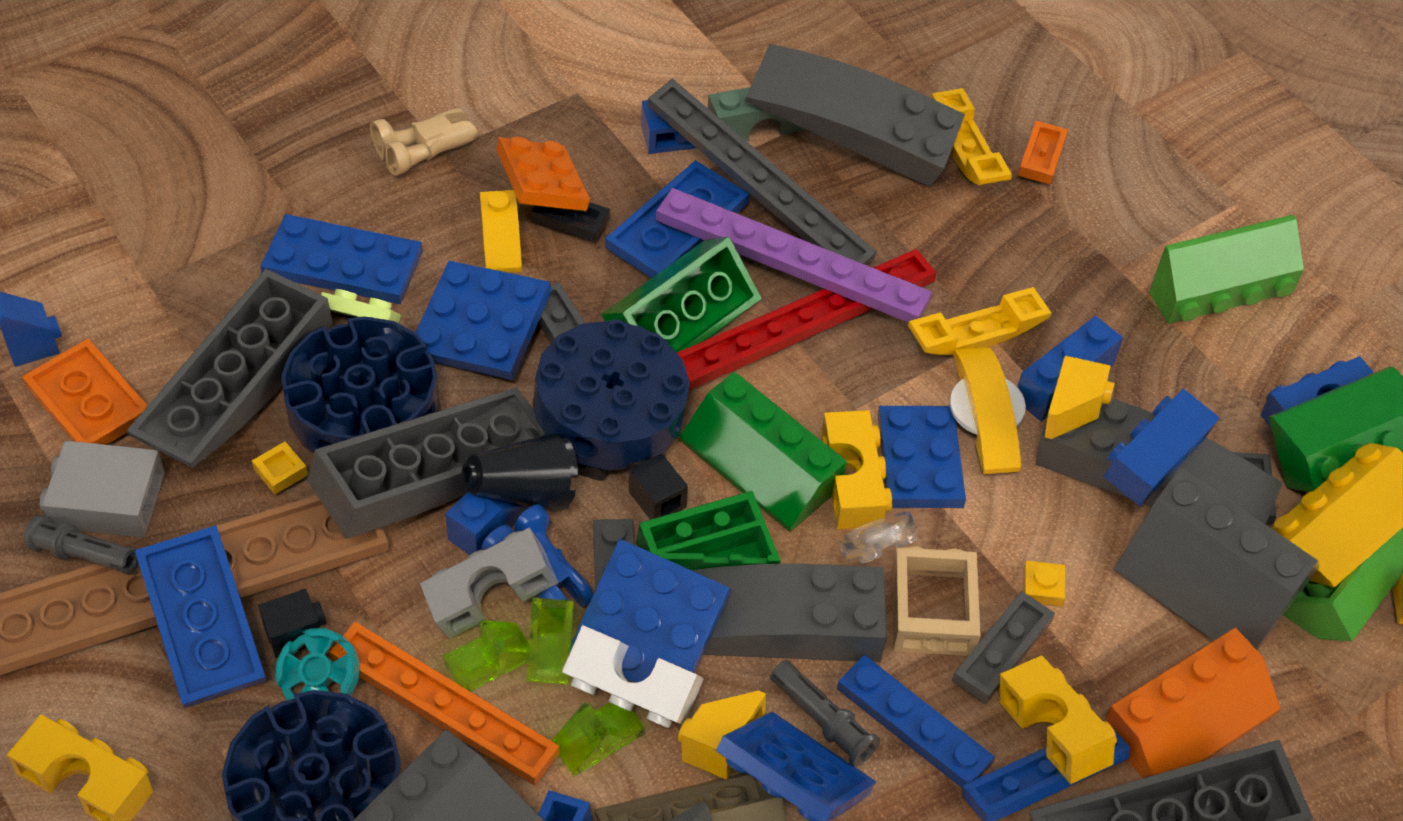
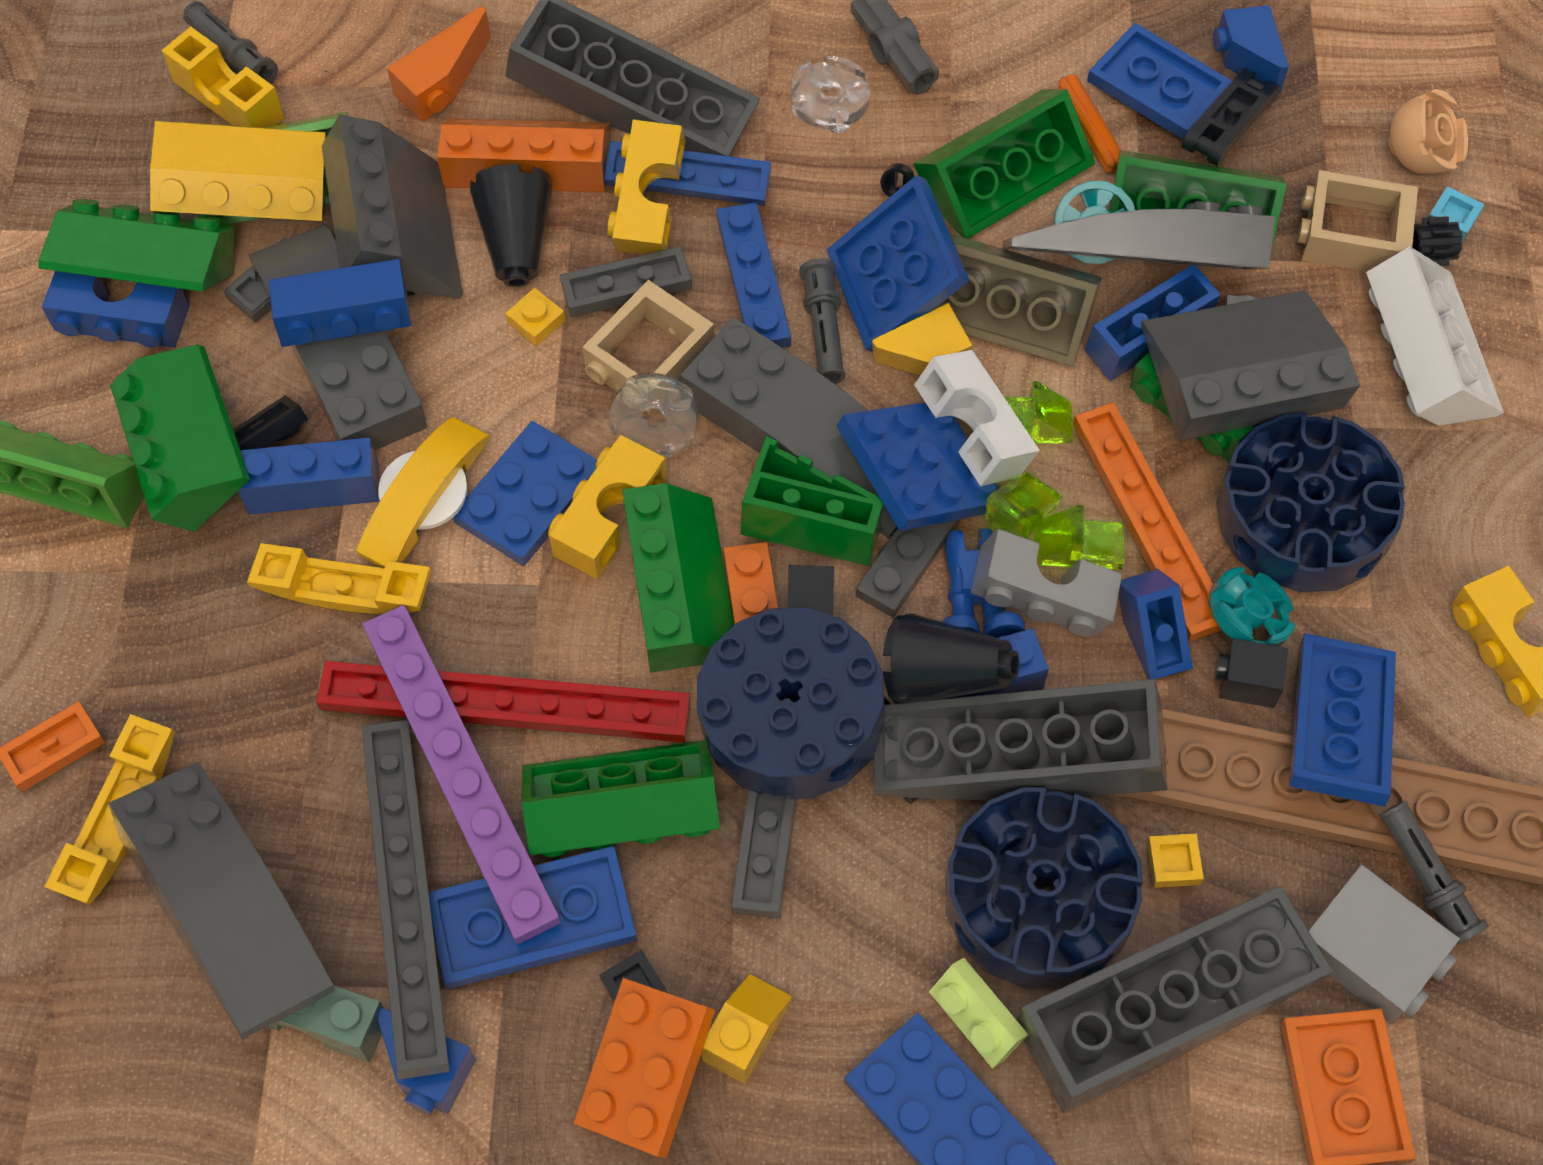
camera: 140 degrees left, 10 degrees up
blue plate [415,261,552,380] -> none
yellow slope [1044,355,1115,439] -> none
none -> green slope [110,344,250,532]
none -> black plate [233,395,308,450]
none -> orange slope [387,6,491,122]
none -> black cone [470,164,553,287]
none -> orange plate [723,542,778,625]
none -> blue slope [1119,569,1193,680]

